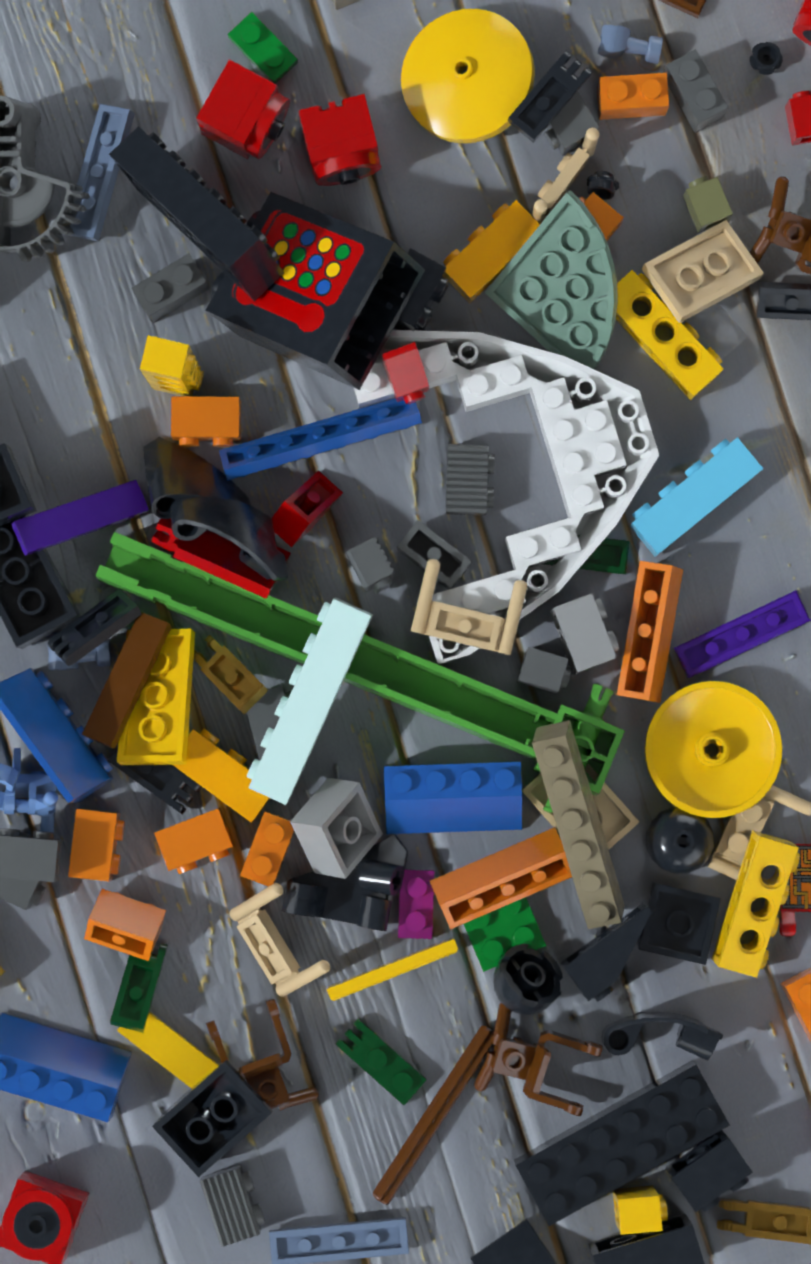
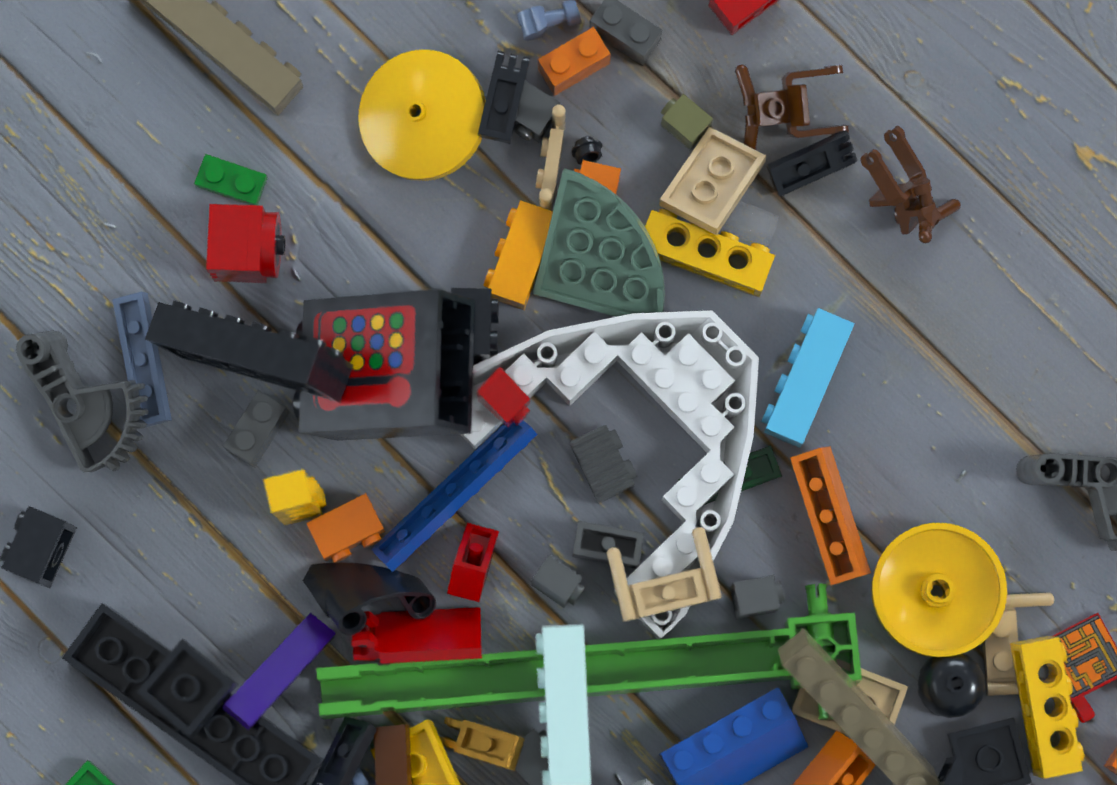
camera: 30 degrees left, 5 degrees down
black panel [170,496,288,581] -> none
red piece [298,94,381,186] -> none
light grey slope [550,593,619,675] -> none
dark purple tile [673,590,811,679] -> none

